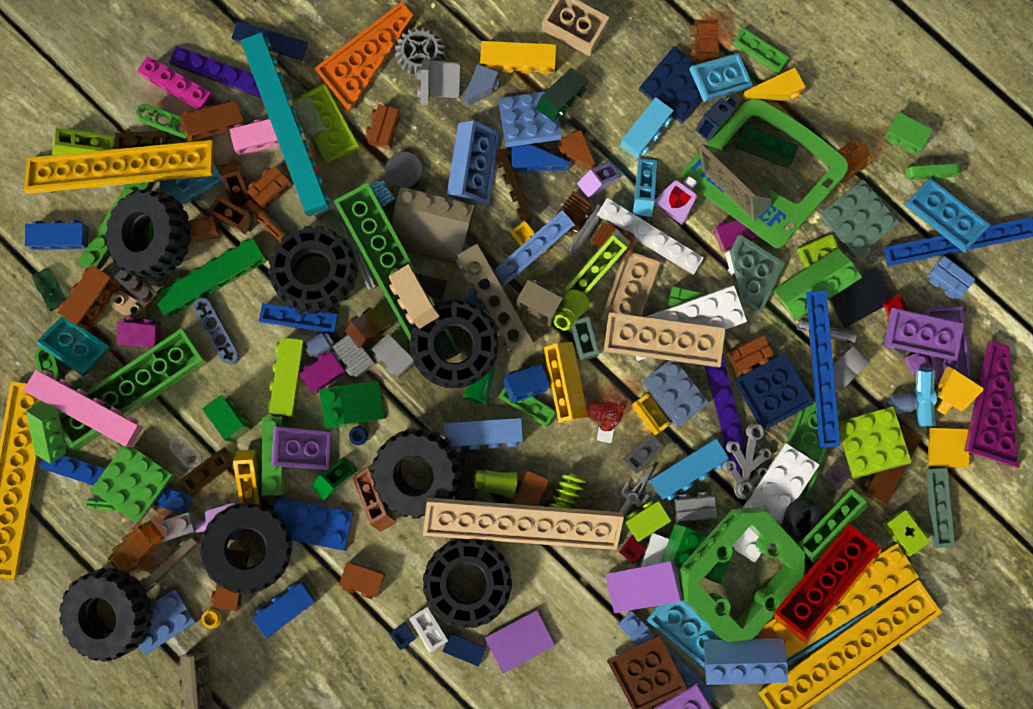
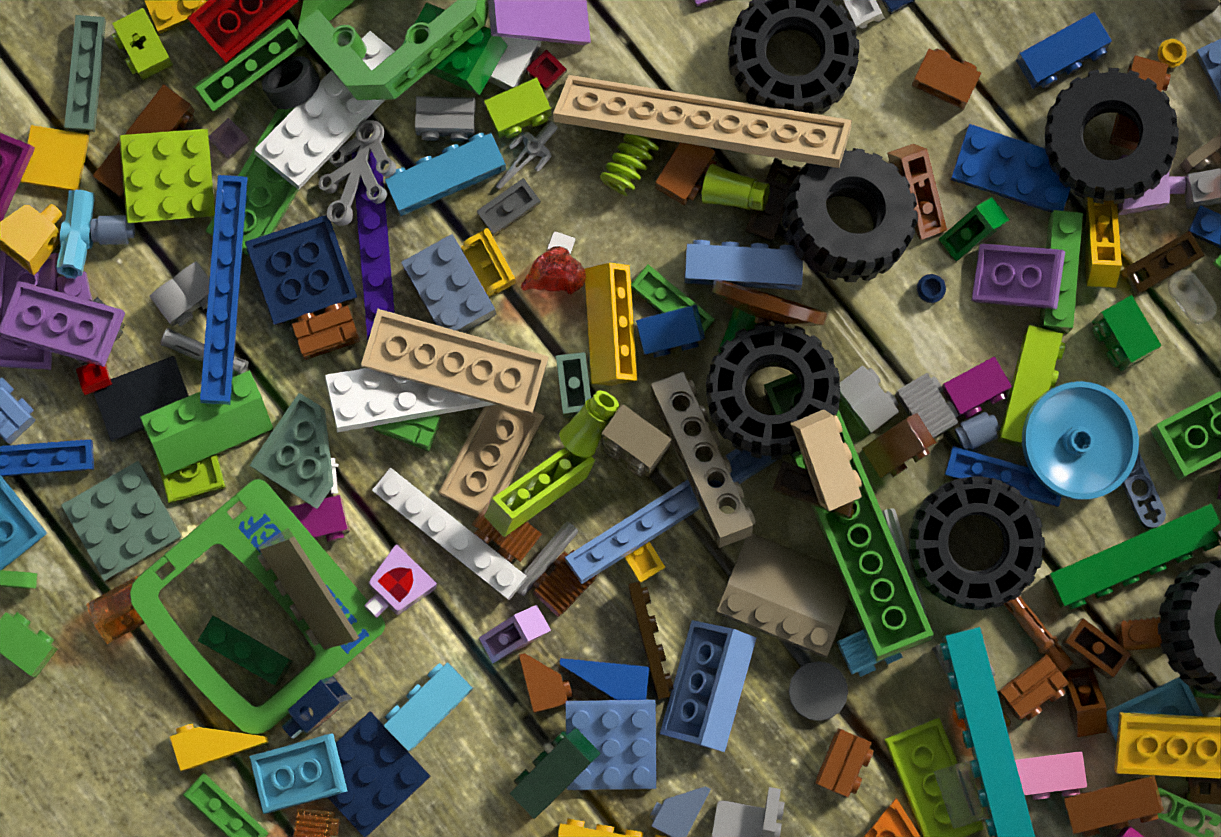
camera: 175 degrees left, 0 degrees up
green slope [319,381,385,429] -> none
medium azure slope [633,158,657,217] -> none
none -> reddish brown dish [711,279,828,326]
none -> dark azure dish [1022,381,1139,500]

